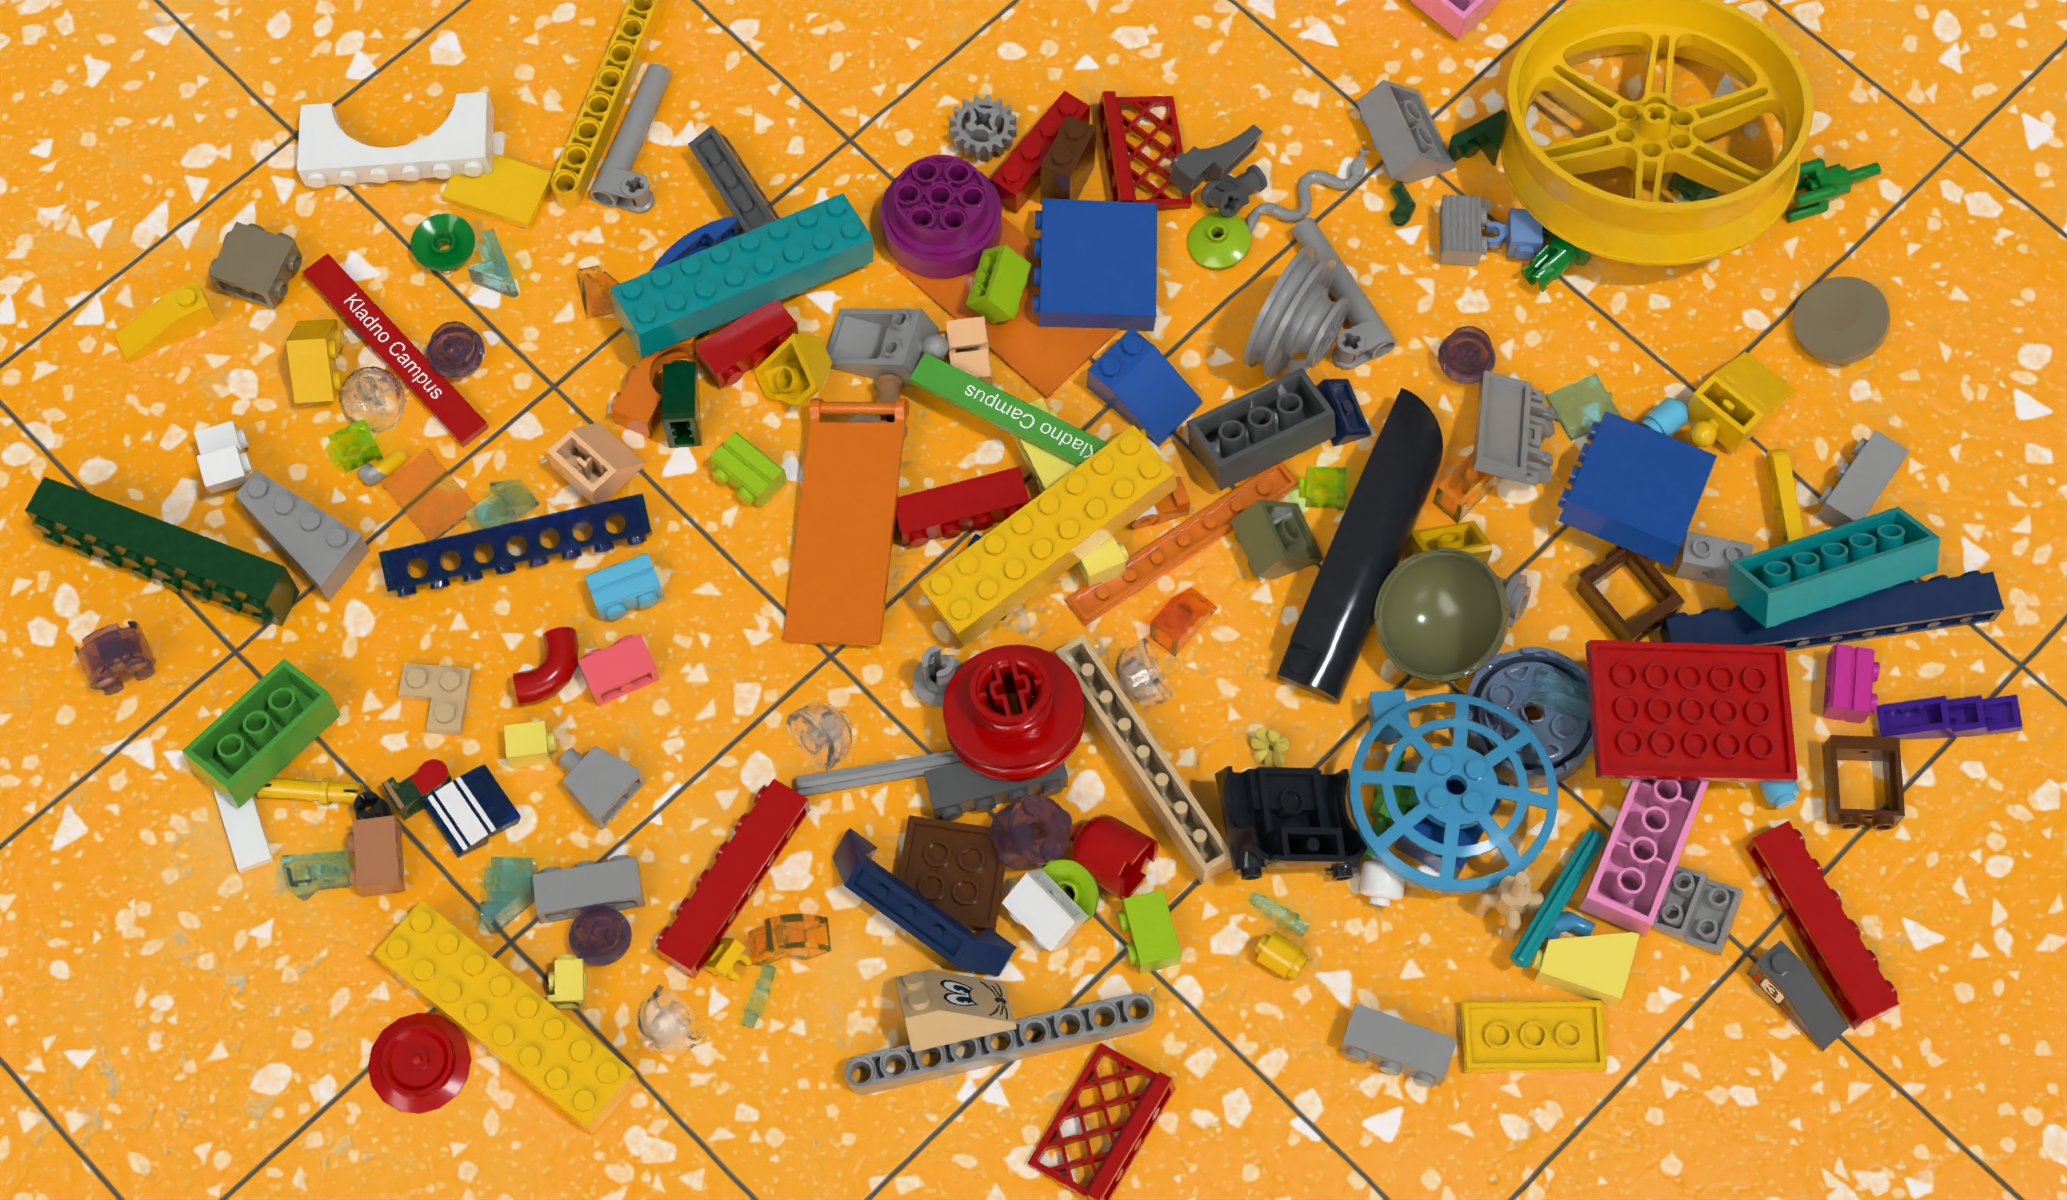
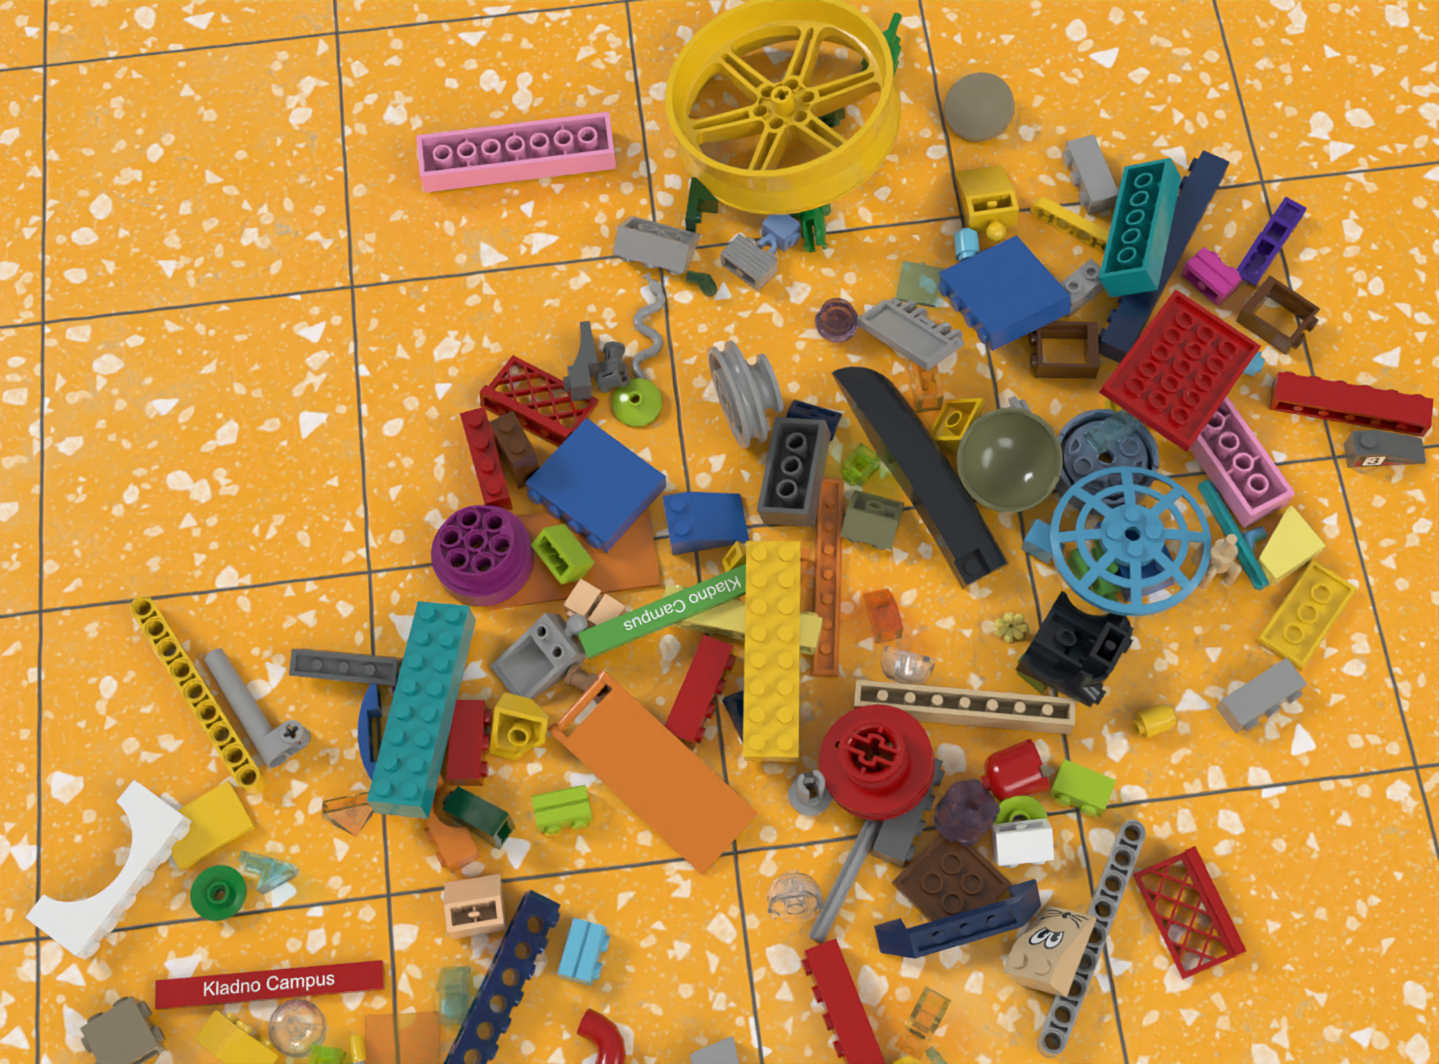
camera: 50 degrees left, 0 degrees up
piece [427,321,485,379] -> none
coral brick [578,634,660,707] -> none
light grey gear [949,94,1017,160] -> none
clear light blue animal [1249,892,1310,937] -> none
light grey axle [1292,218,1397,370] -> none
white head [1359,855,1406,907] -> none
light grey slope [1651,865,1744,956] -> none

